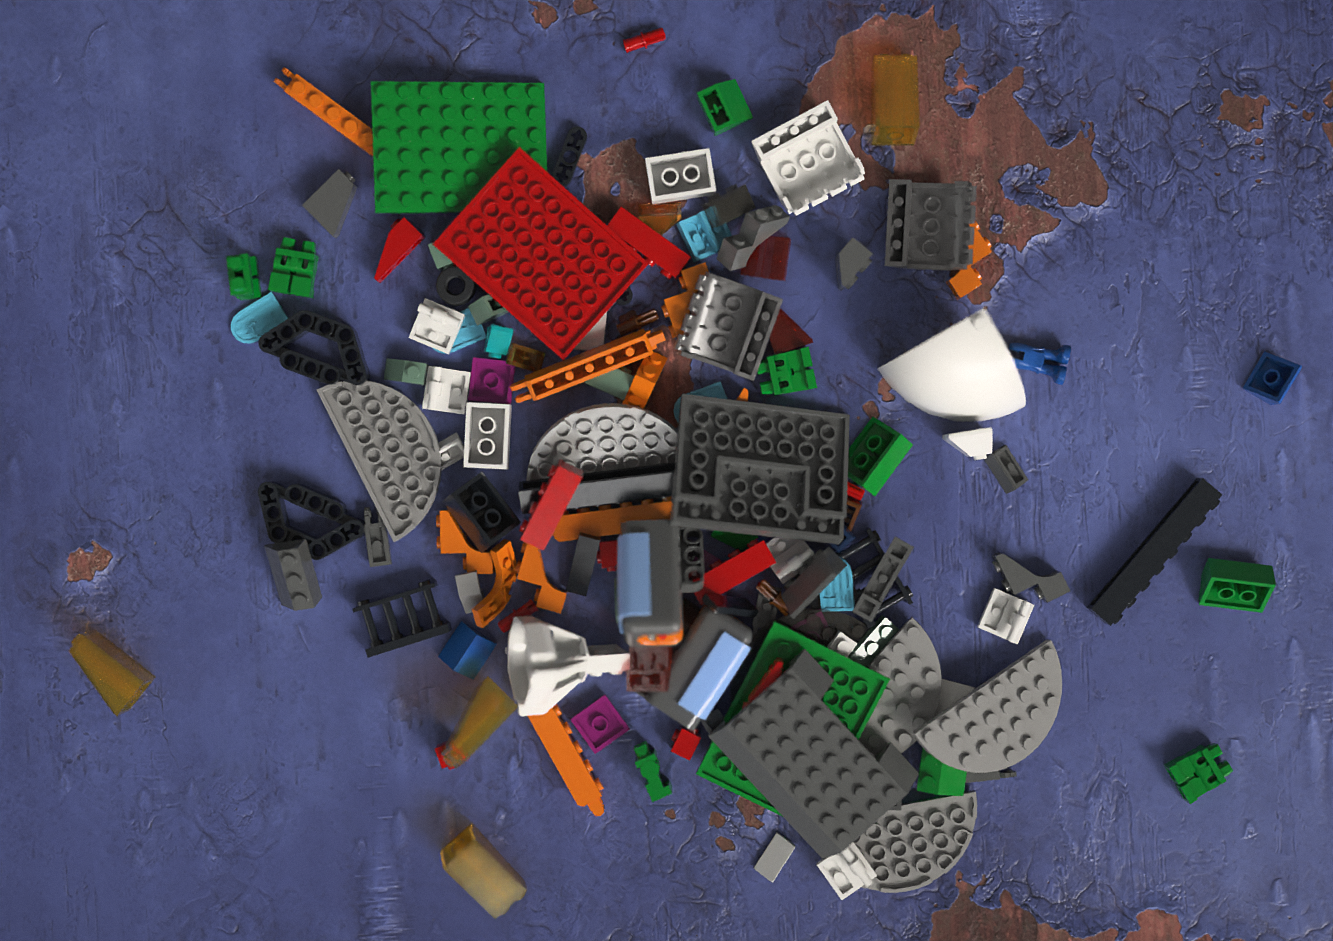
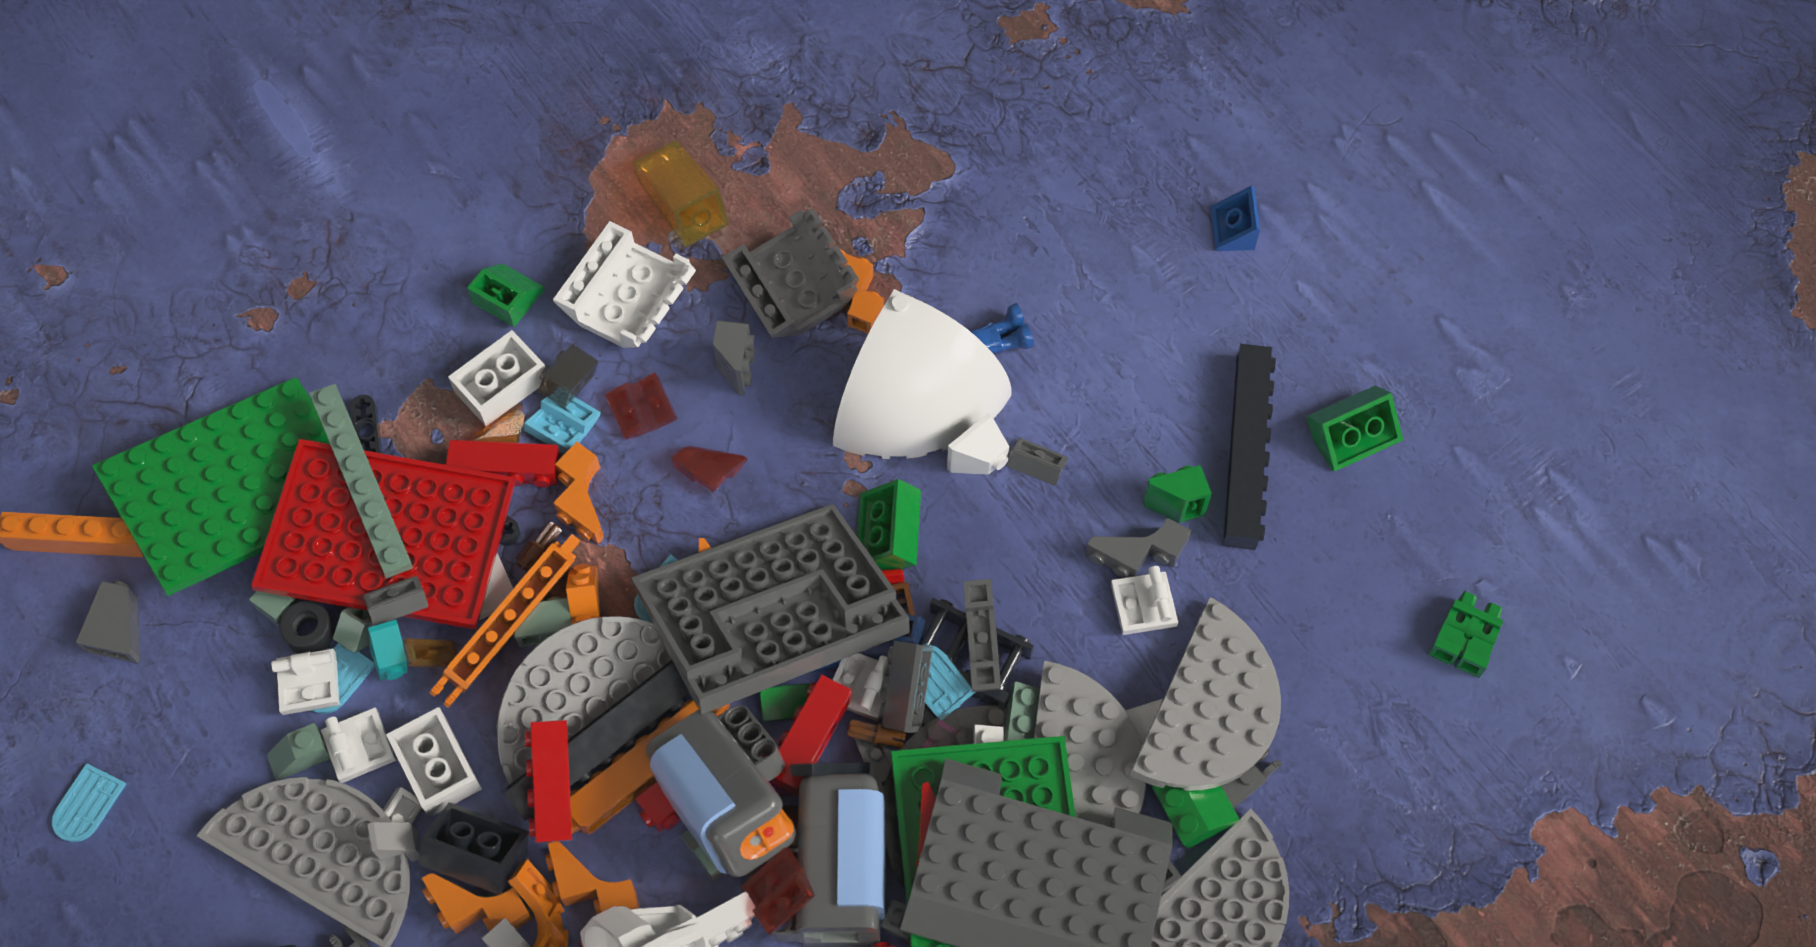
camera: 40 degrees left, 25 degrees down
green hips [226,254,262,300] -> none
black piece [258,310,370,386] -> none
green hips [268,237,319,299] -> none
red slope [374,217,425,283] -> none
magenta plate [468,357,516,405] -> none
black tile [566,532,601,596] -> none
red axle [623,28,666,53] -> none
flat silver slope [674,272,783,381] -> none
dark grey arch [717,205,790,271] -> none
green hips [757,347,817,396] -> none
none -> sand green plate [309,384,413,578]
none -> dark grey slope [363,576,428,626]
none -> light grey slope [367,822,421,861]
none -> green slope [1143,465,1212,523]

